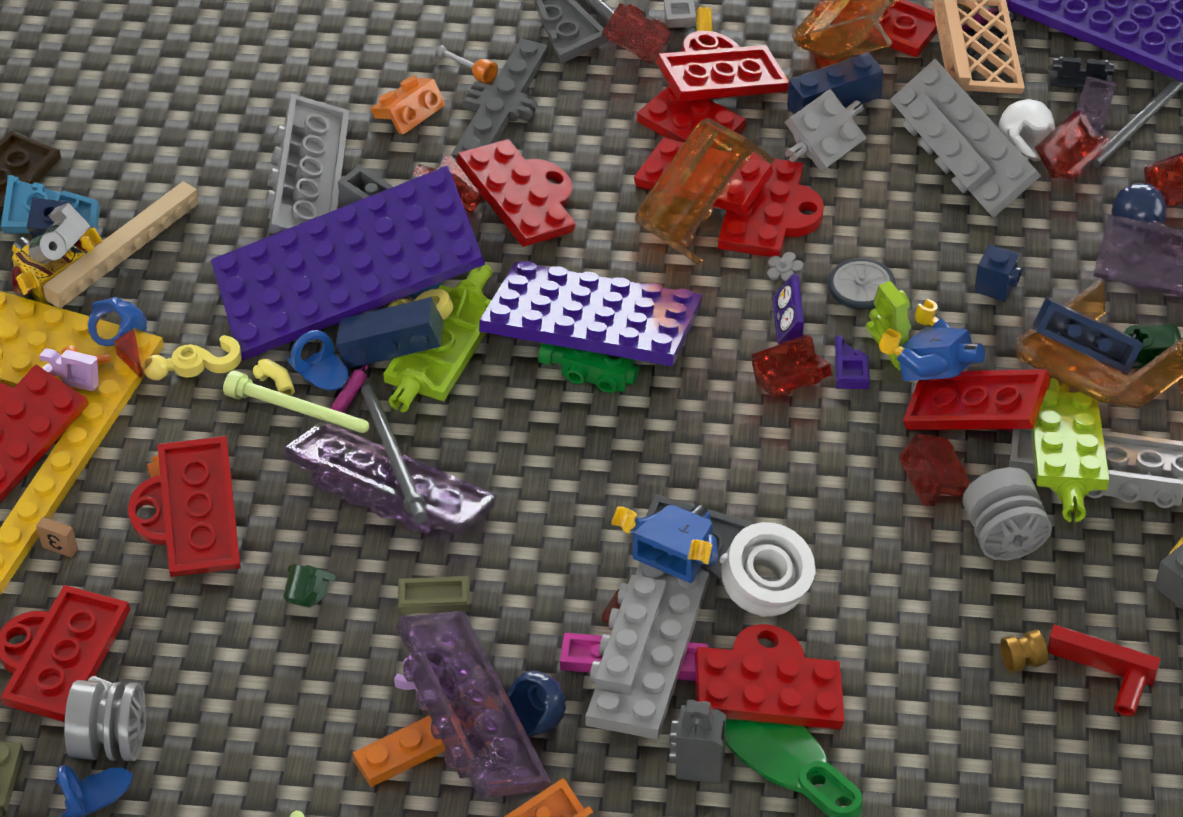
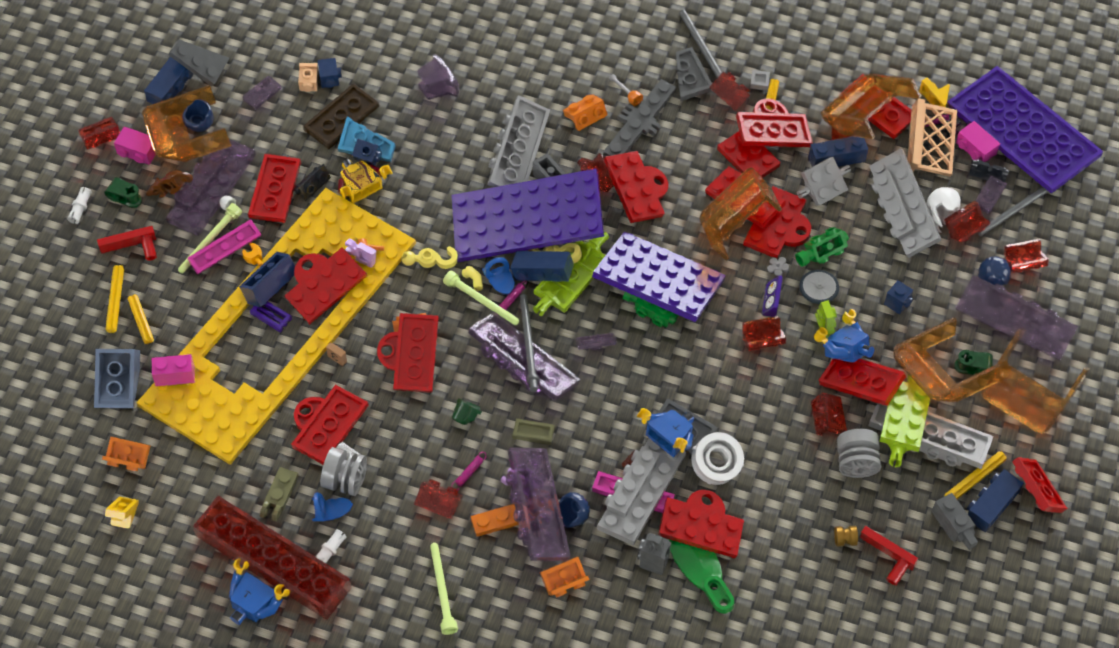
camera: 10 degrees right, 10 degrees up
light grey leg [28,203,90,264] -> none
tan piece [43,181,199,309] -> none
blue piece [88,297,147,346] -> none
clear red piece [114,329,143,378] -> none
dark purple tile [834,335,870,389] -> none
dark blue brick [1032,297,1143,374] -> none
none -> clear red bracket [414,479,463,519]
none -> clear purple piece [417,54,459,100]
none -> dark pink piece [451,452,486,491]
none -> clear purple plate [575,333,617,350]
none -> green brick [795,227,849,267]
none -> dark pink brick [956,121,1000,162]

